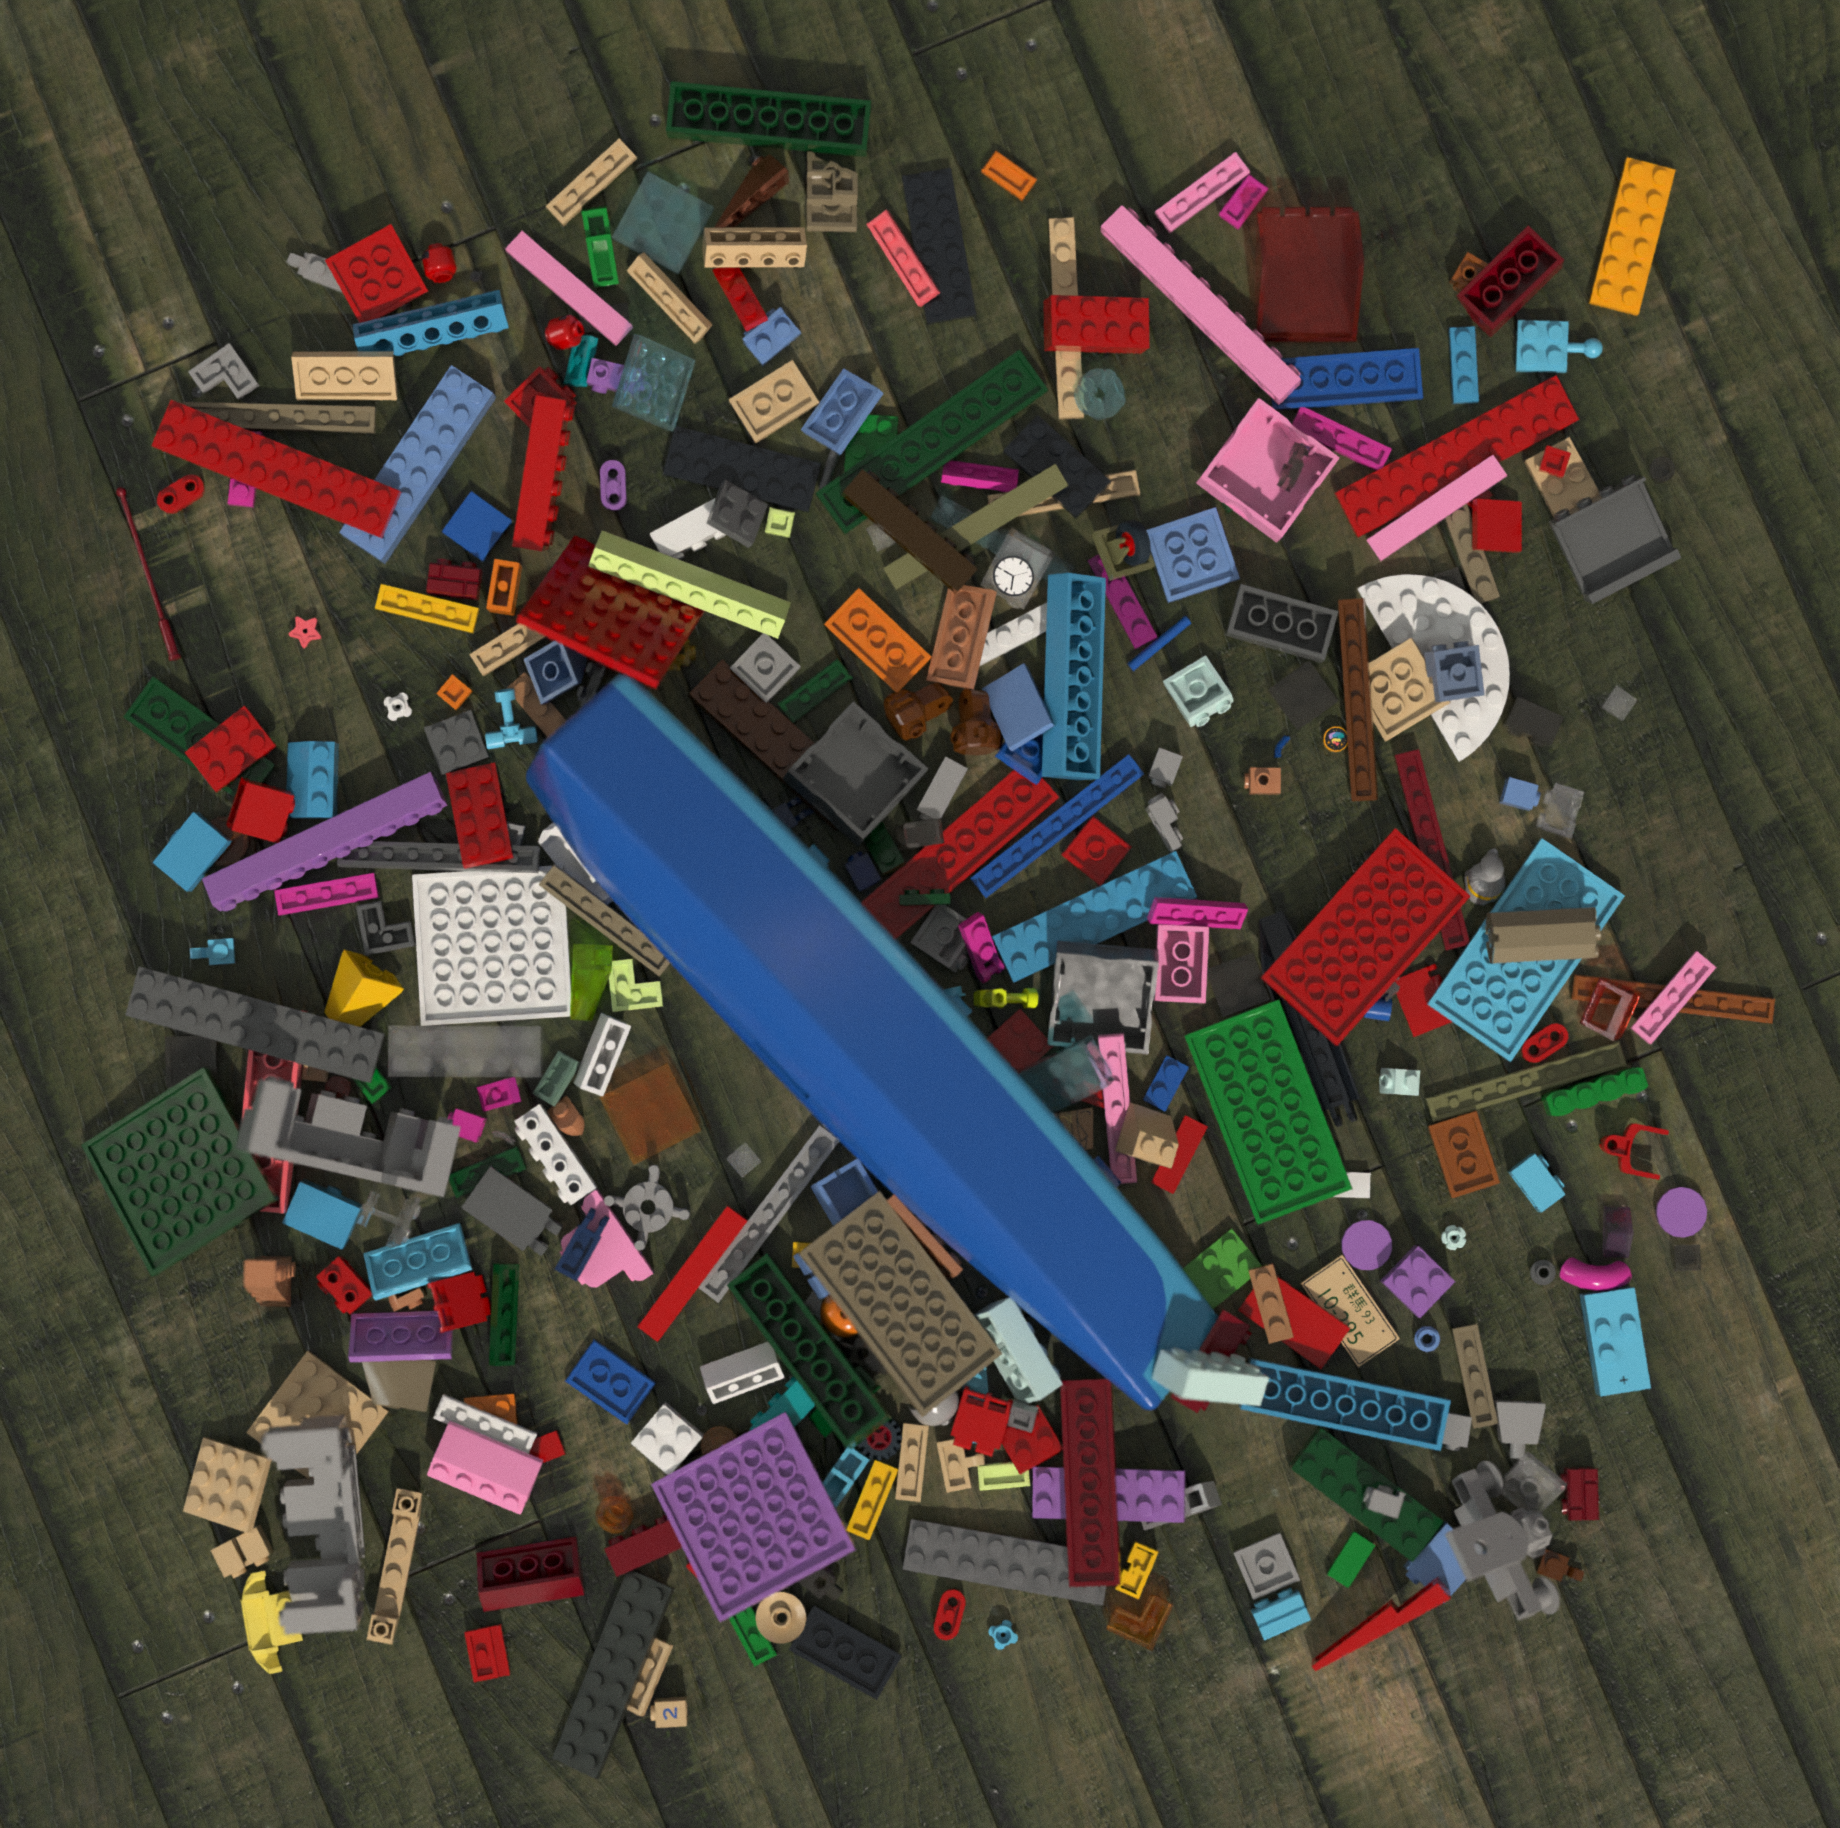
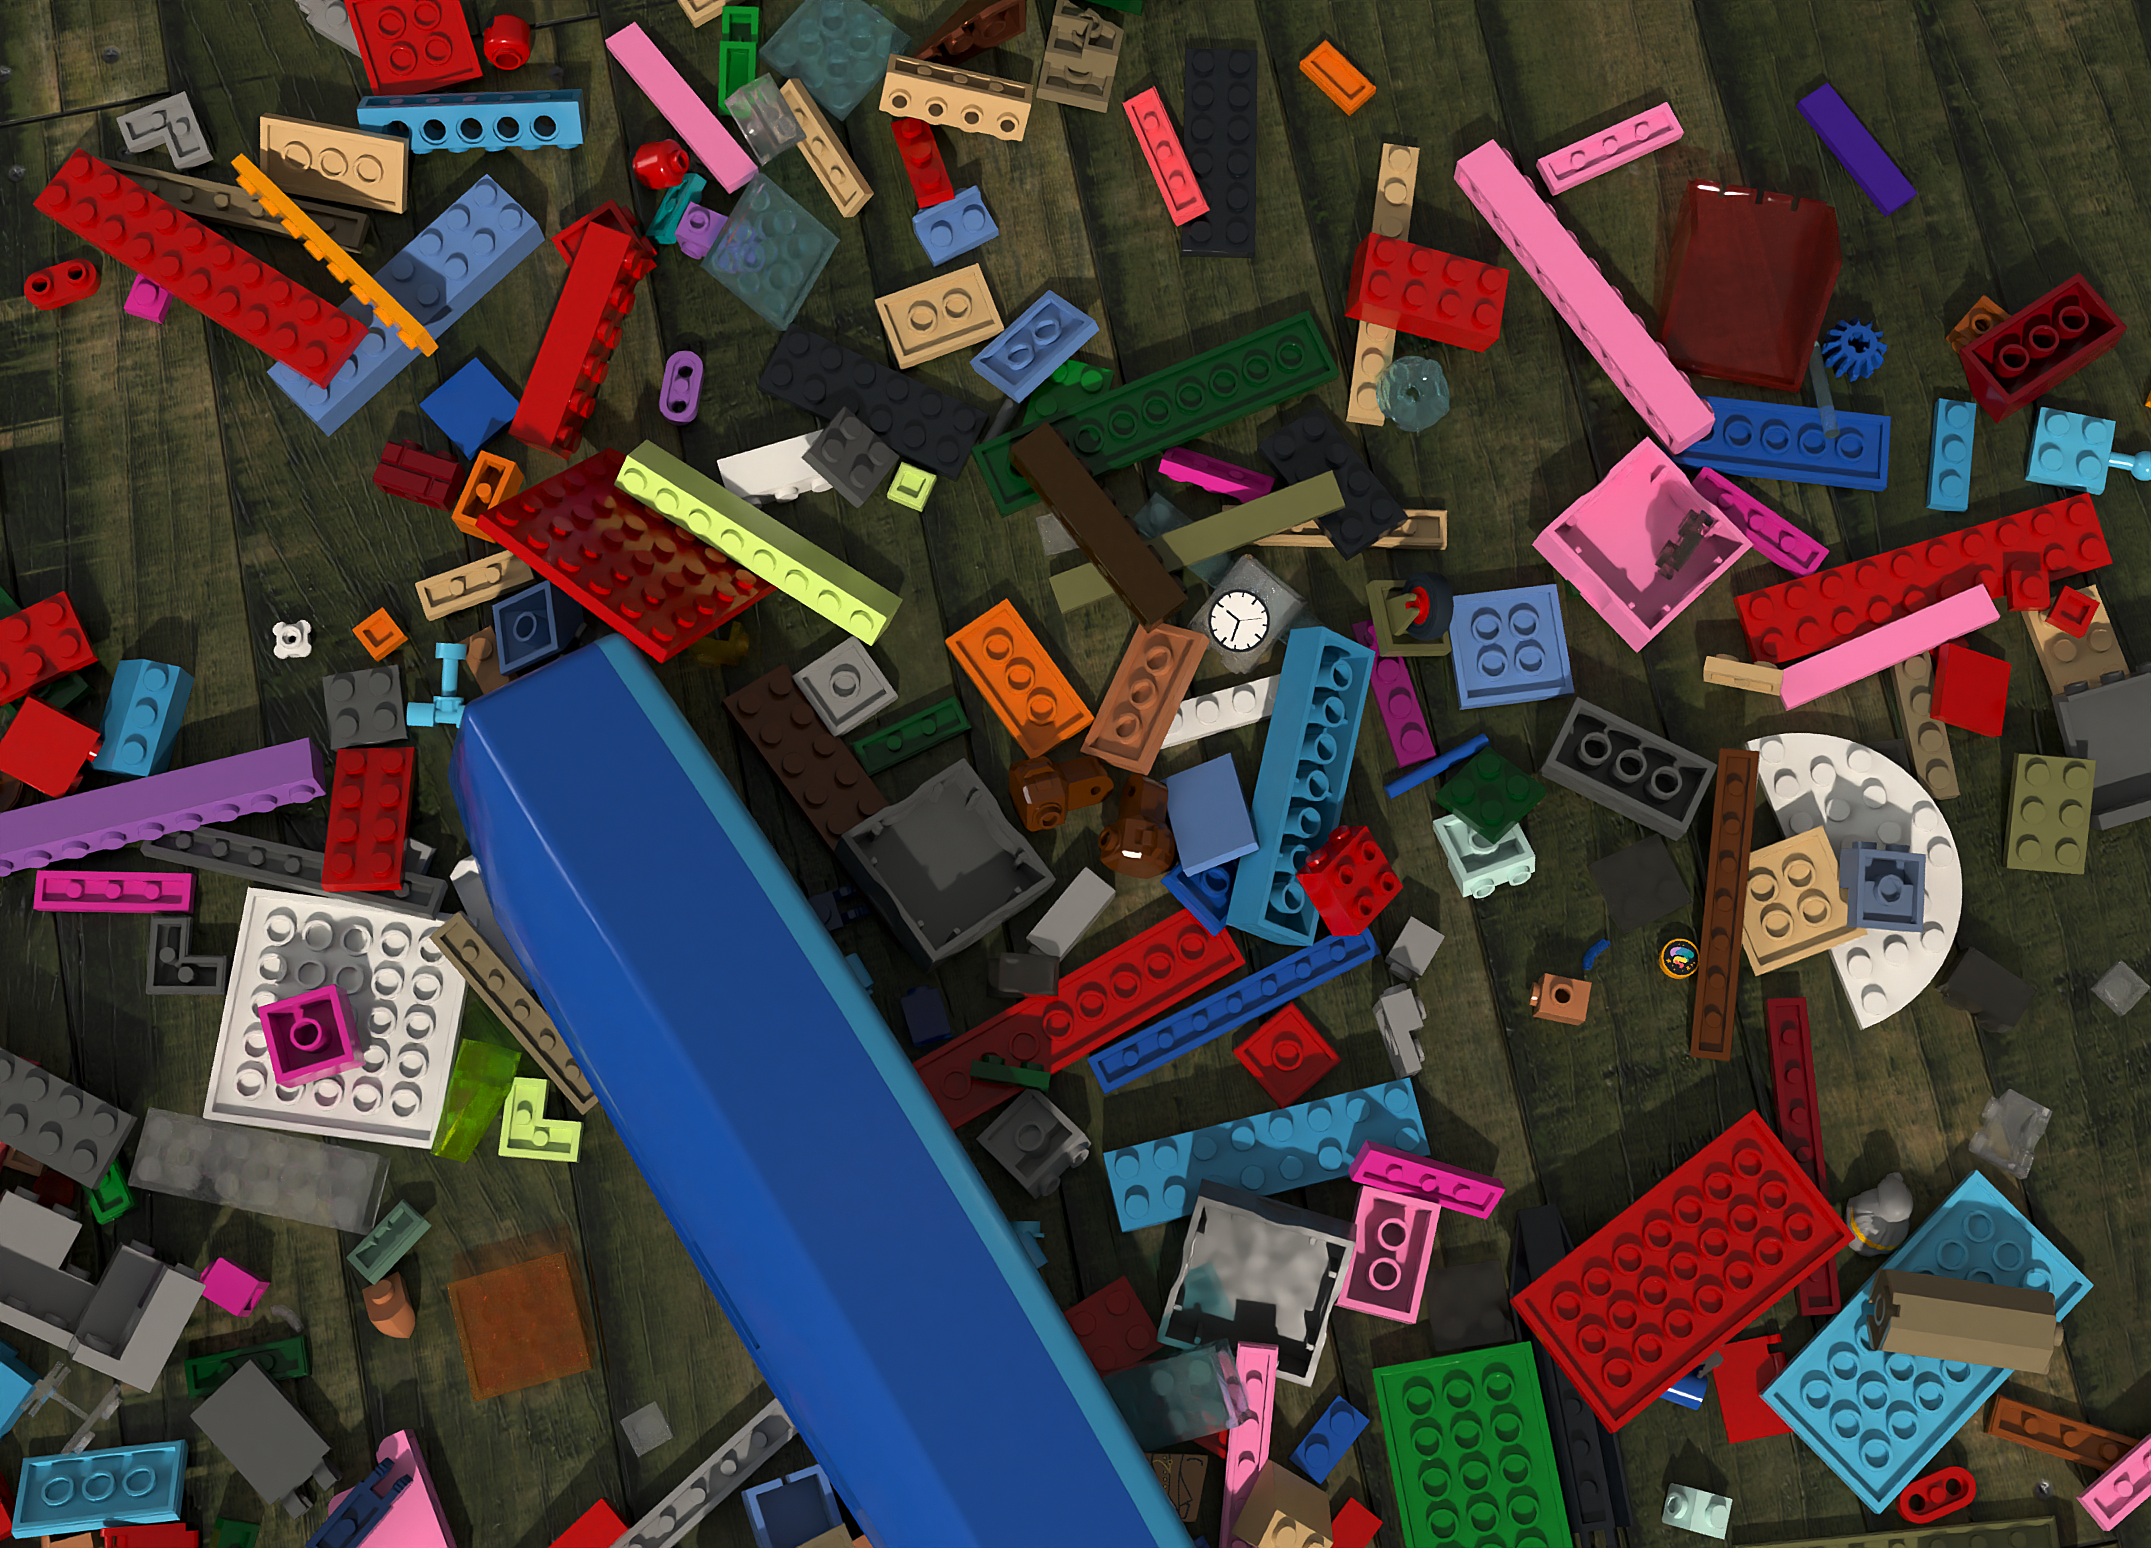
camera: 10 degrees right, 10 degrees down
coral plate [289,616,321,648] -> none
yellow slope [324,949,404,1027] -> none
yellow plate [375,584,480,633] -> none
dark pink slope [477,1077,521,1112] -> none
white brick [514,1104,598,1205] -> none
white brick [573,1013,631,1096] -> none
light grey plate [604,1165,691,1251] -> none
dark green plate [864,821,906,877] -> none
dark pink plate [958,912,1005,983] -> none
neon yellow bar [974,988,1038,1008] -> none
dark pink plate [1218,174,1269,230] -> none
medium blue brick [1499,777,1541,811] -> none
clear red tile [1580,977,1642,1041] -> none
none -> light orange plate [231,153,439,357]
none -> dark pink brick [258,984,366,1088]
none -> clear brick [724,72,807,166]
none -> red brick [1295,825,1403,936]
none -> dark green plate [1436,745,1546,845]
none -> tan plate [1703,654,1784,696]
none -> dark purple tile [1796,82,1917,218]
none -> clear light blue bar [1804,341,1840,439]
none -> blue gear [1820,316,1888,382]
none -> olive plate [2002,752,2096,875]
none -> red plate [2005,571,2051,611]

